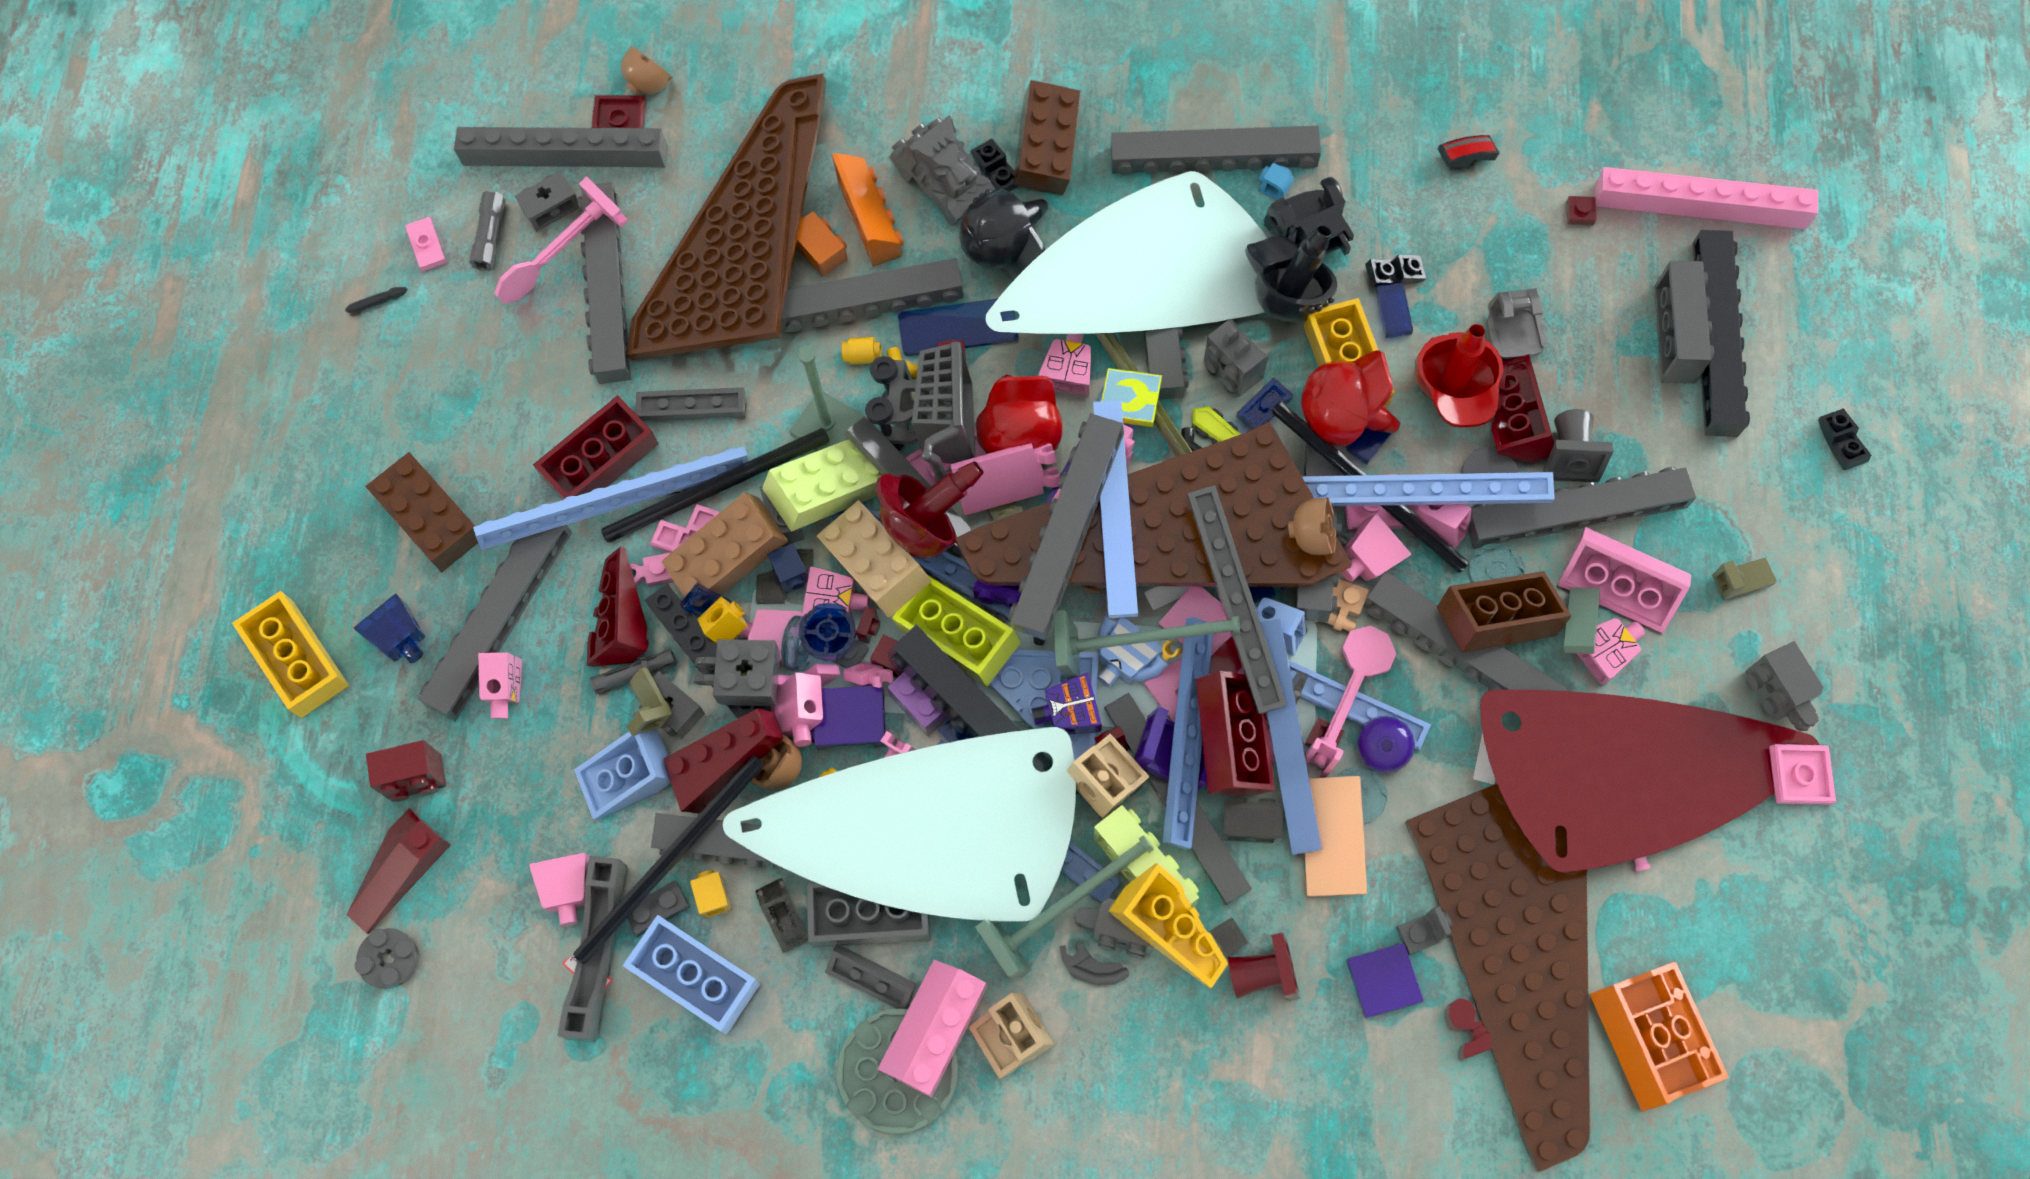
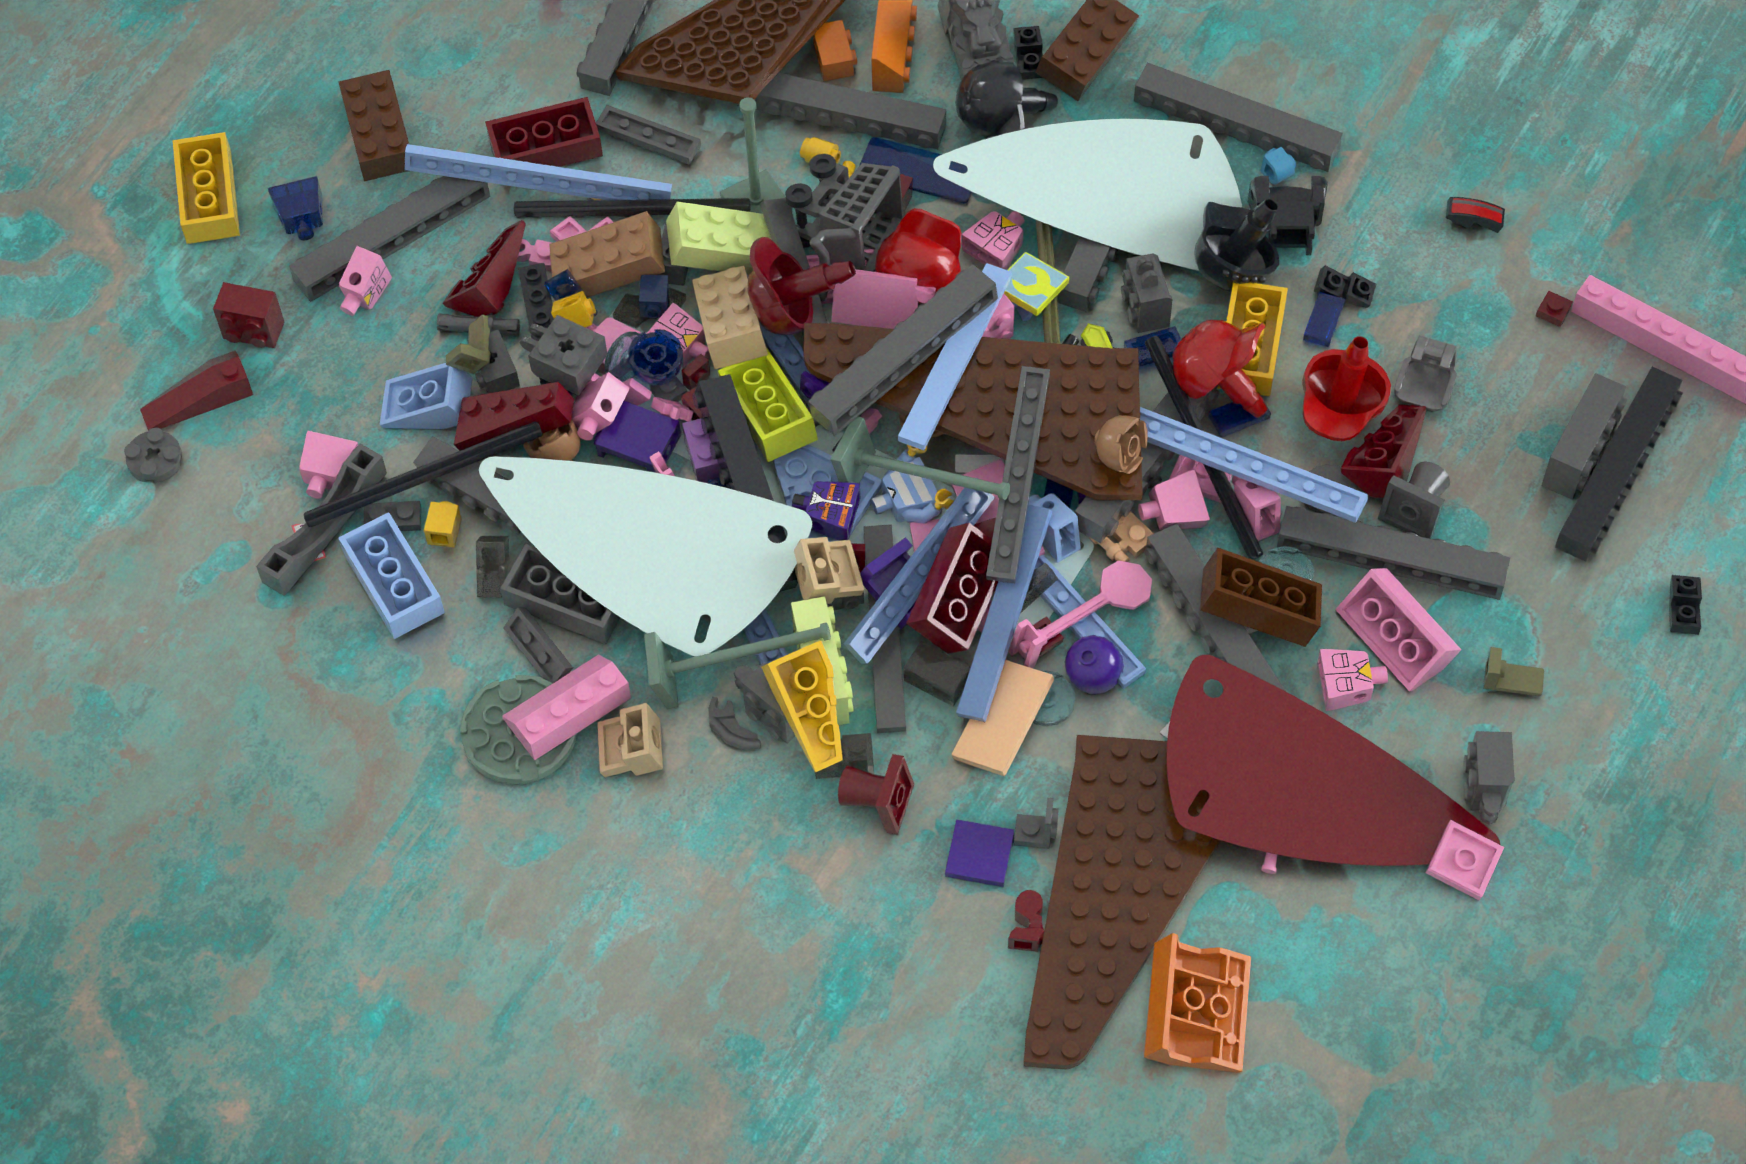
camera: 25 degrees right, 10 degrees down
sand green tile [1564,587,1600,654] -> none

